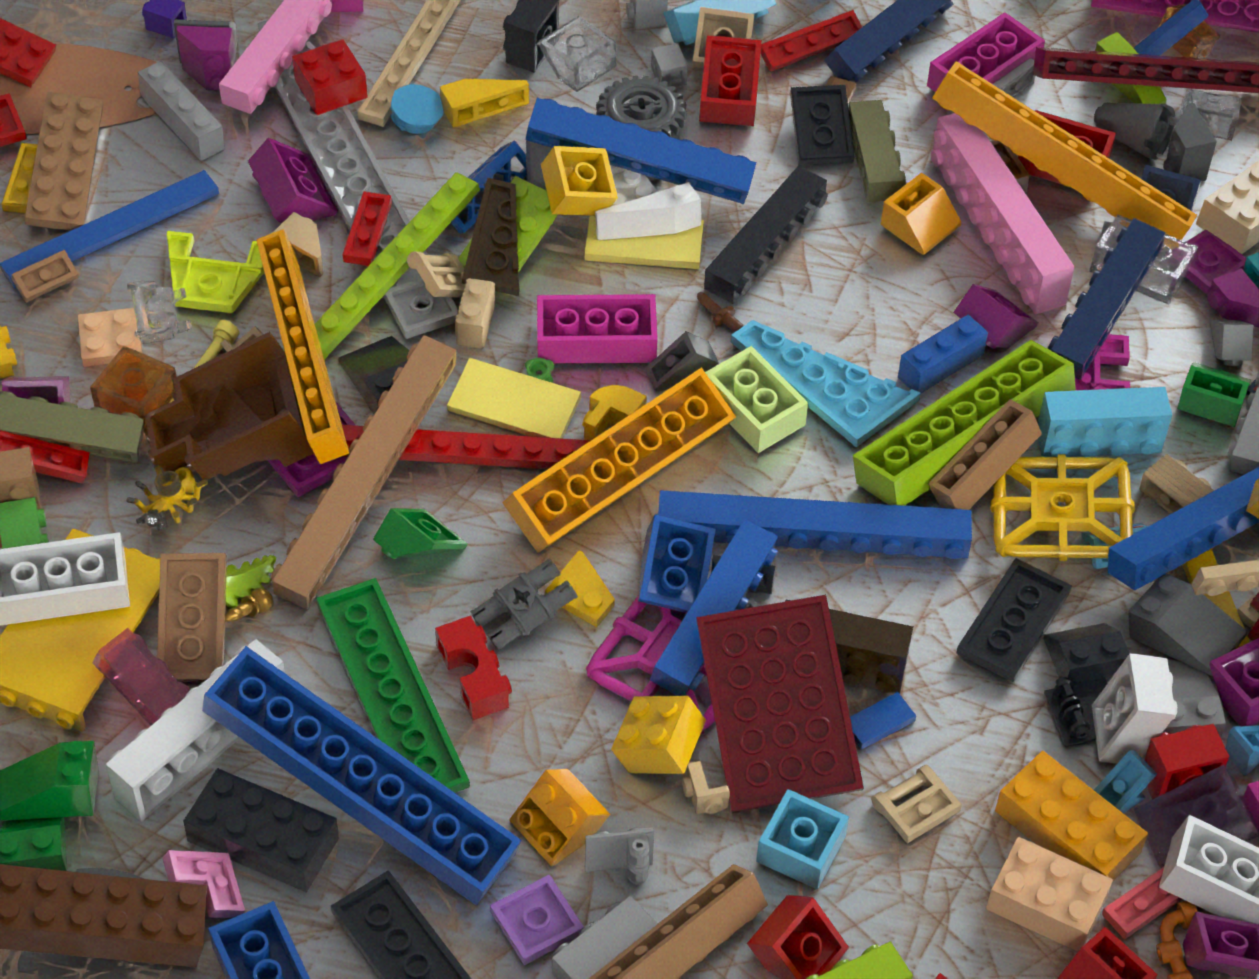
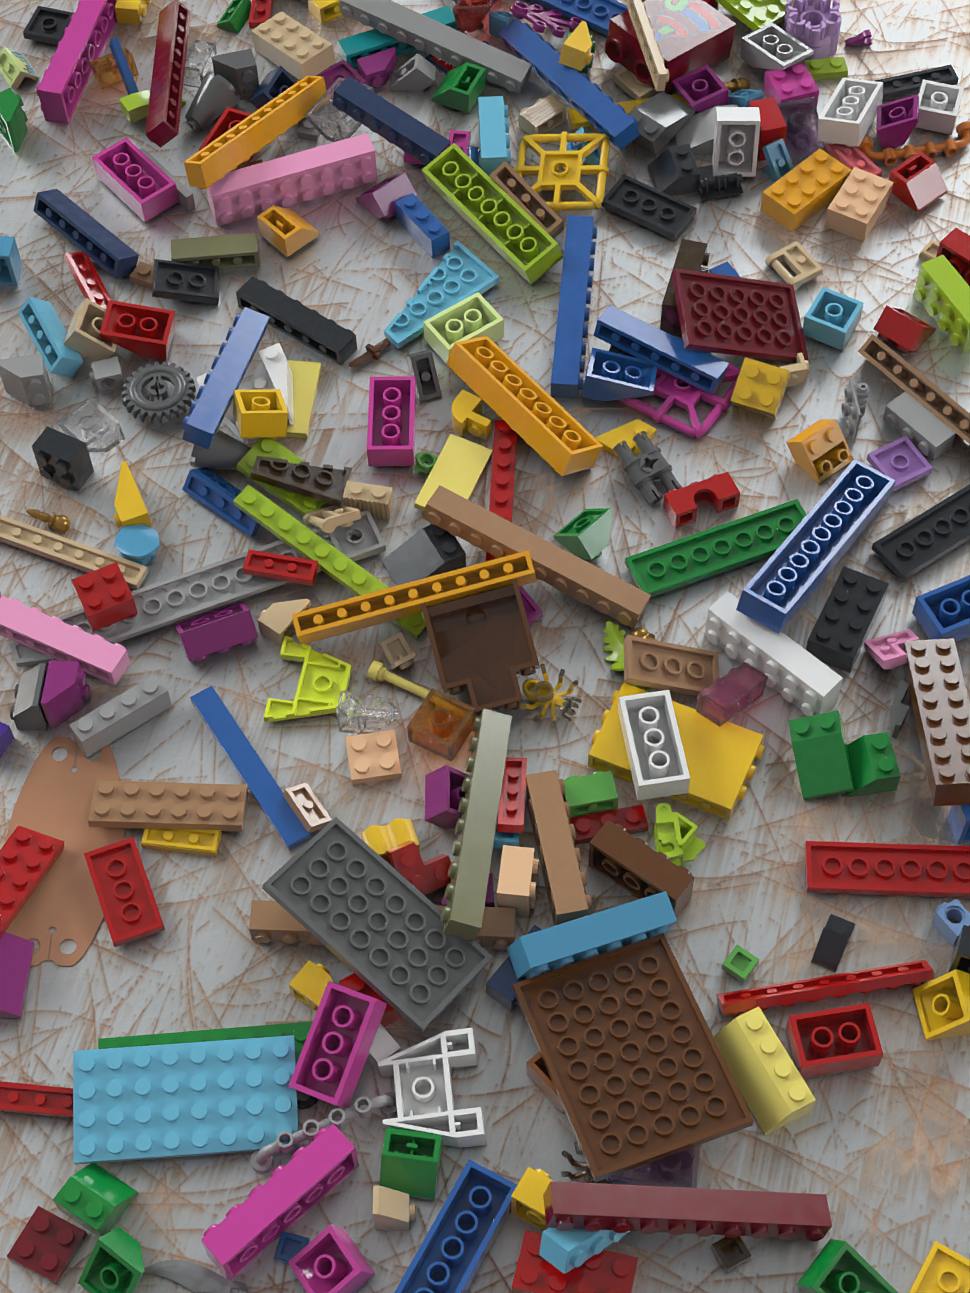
camera: 85 degrees left, 5 degrees up
none -> pearl gold bar [26,509,71,533]

